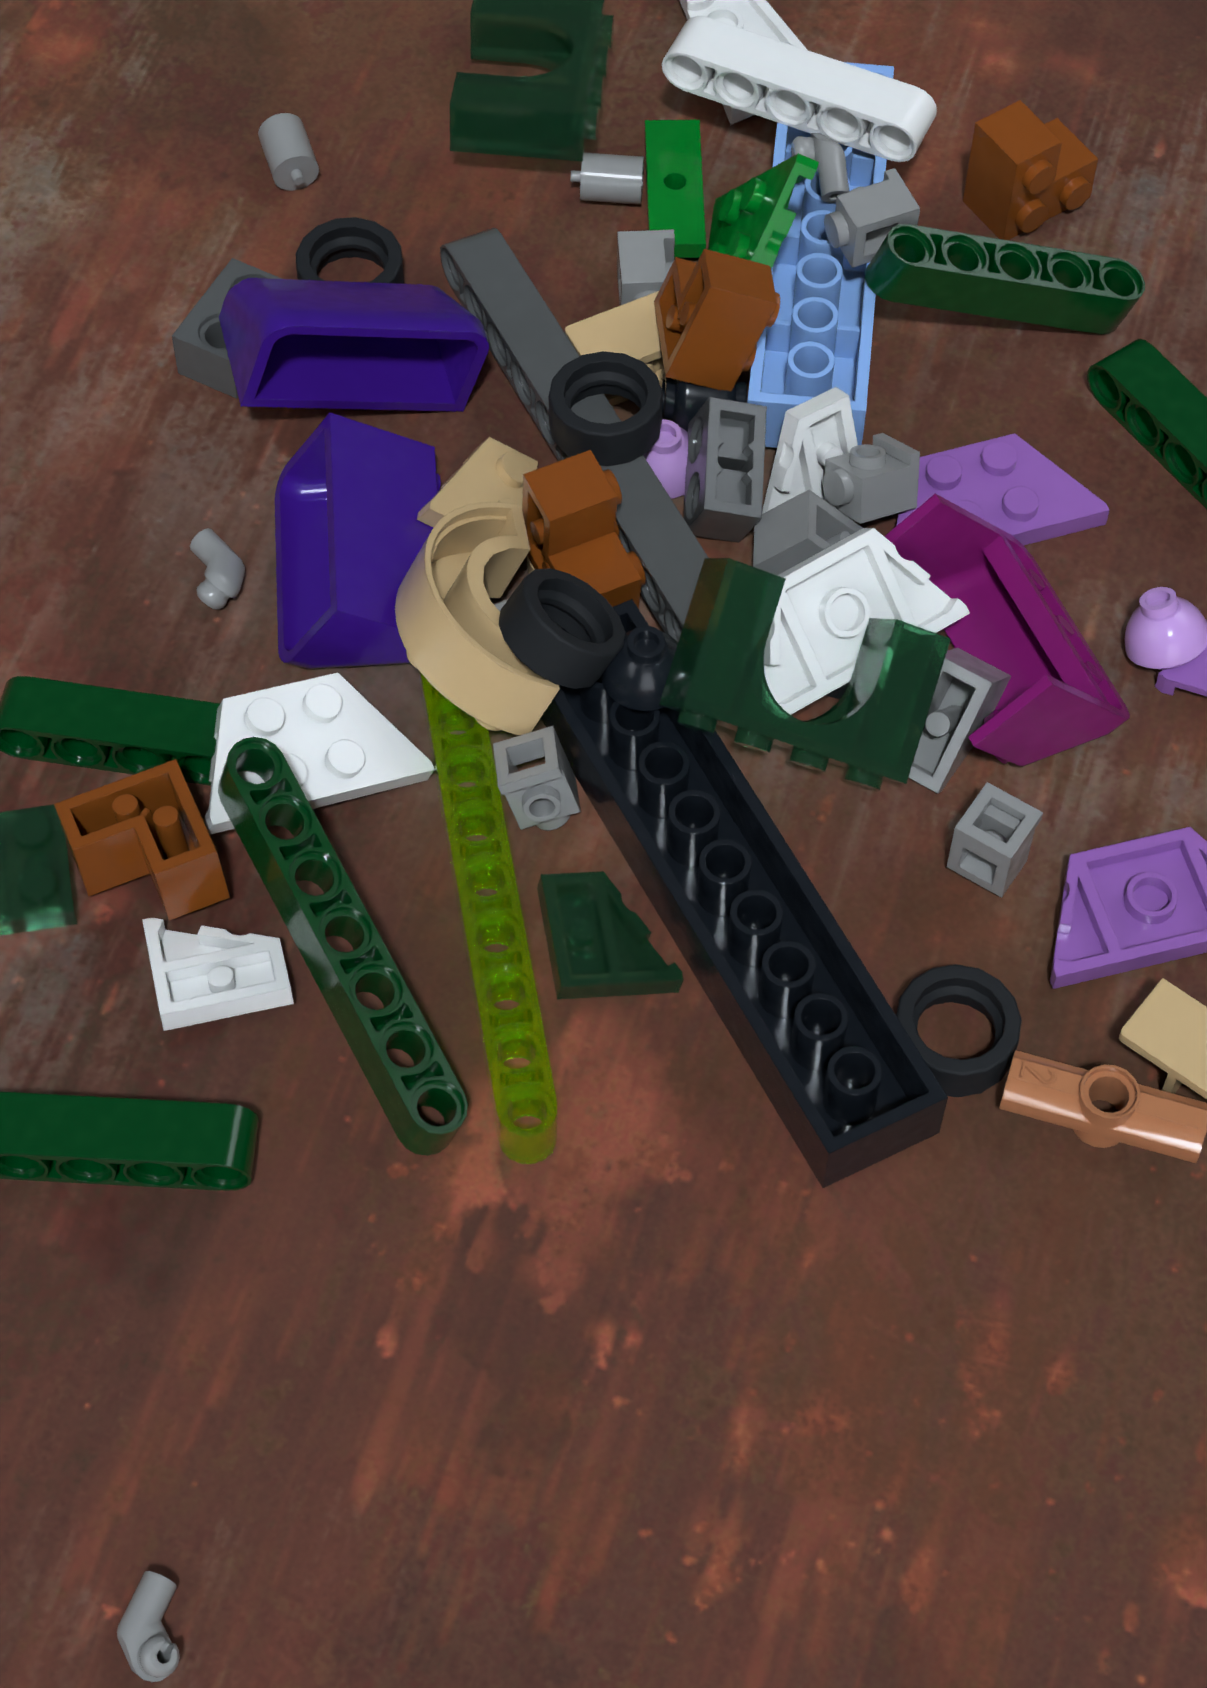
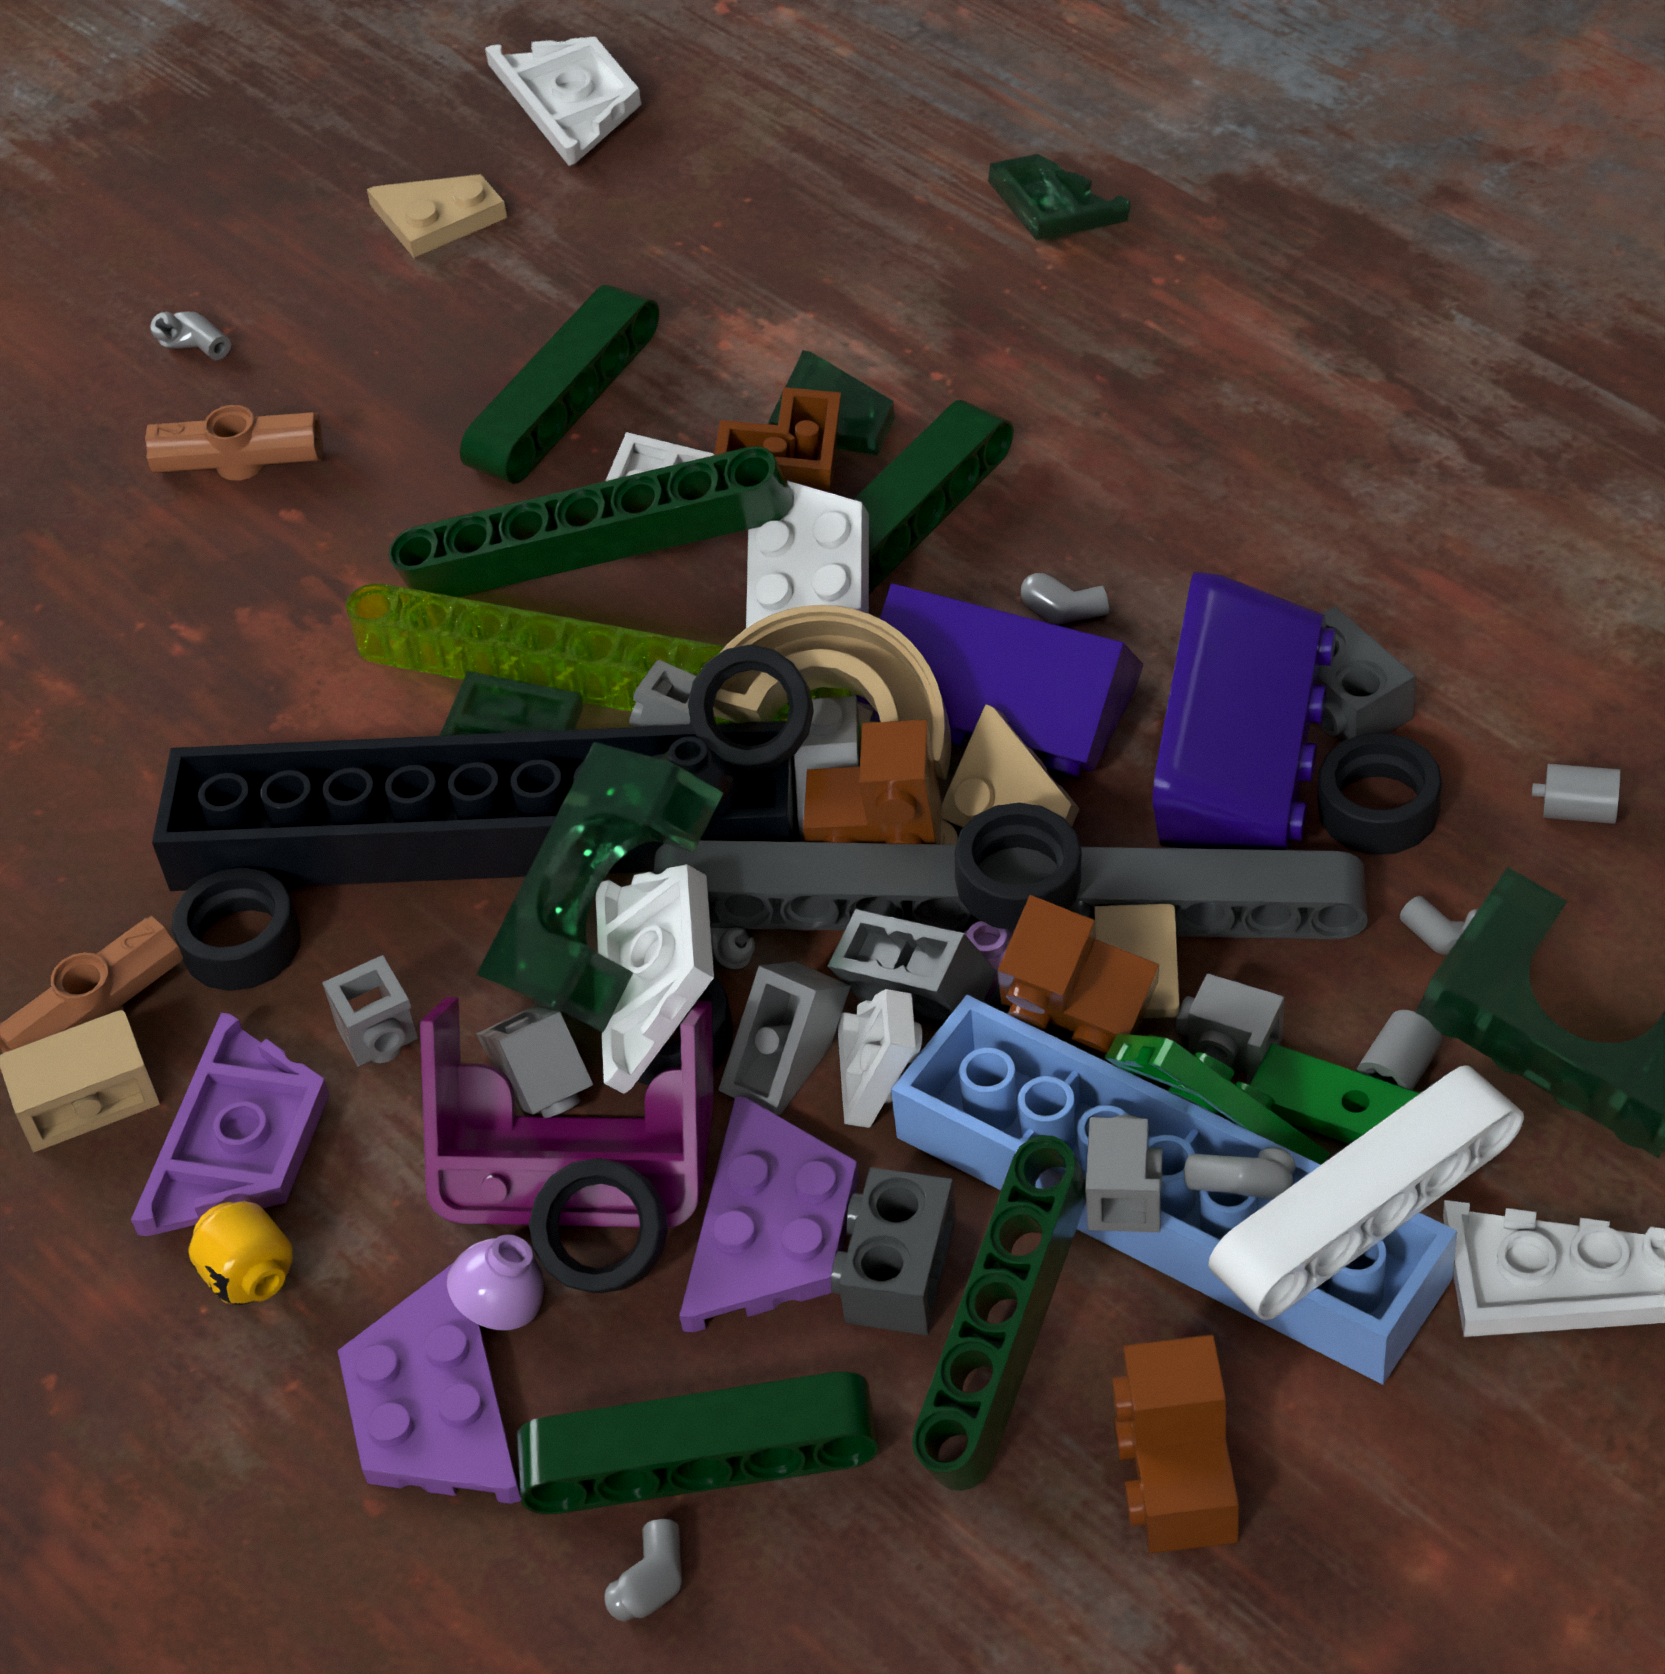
camera: 125 degrees right, 10 degrees down
light grey brick [822,433,920,524] -> none
none -> nougat piece [145,405,324,481]
none -> black tyre [529,1158,669,1294]
none -> dark grey brick [831,1167,957,1336]
none -> light grey arm [1400,896,1502,956]

